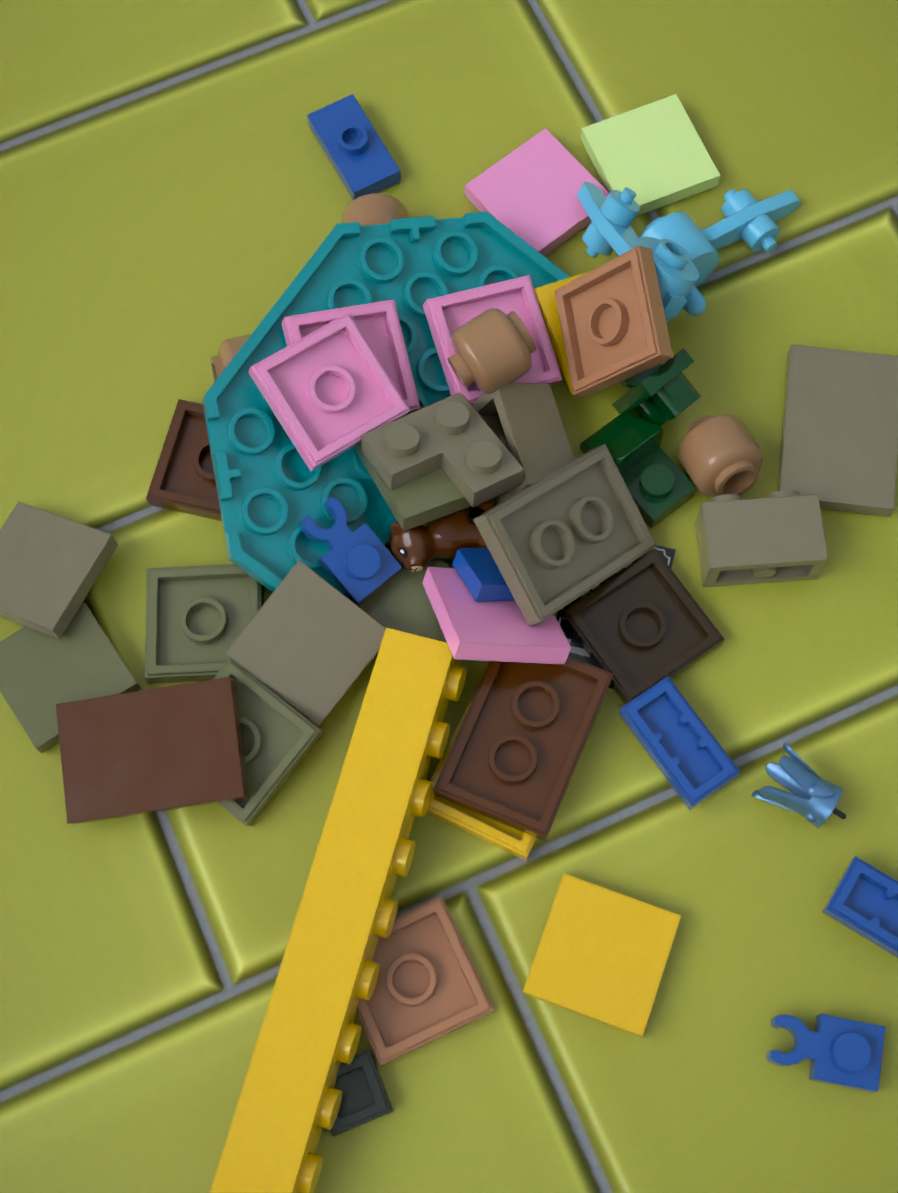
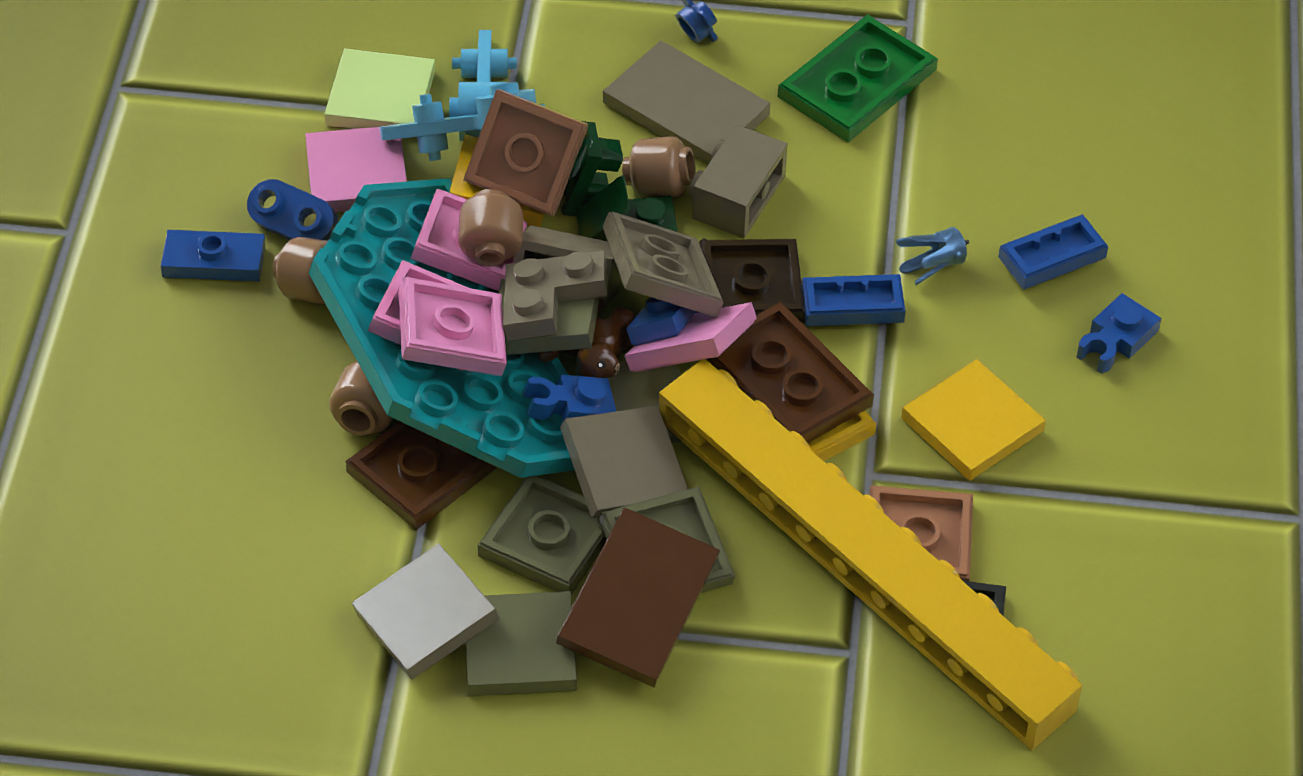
camera: 65 degrees left, 20 degrees down
none -> blue plate [247,179,339,241]

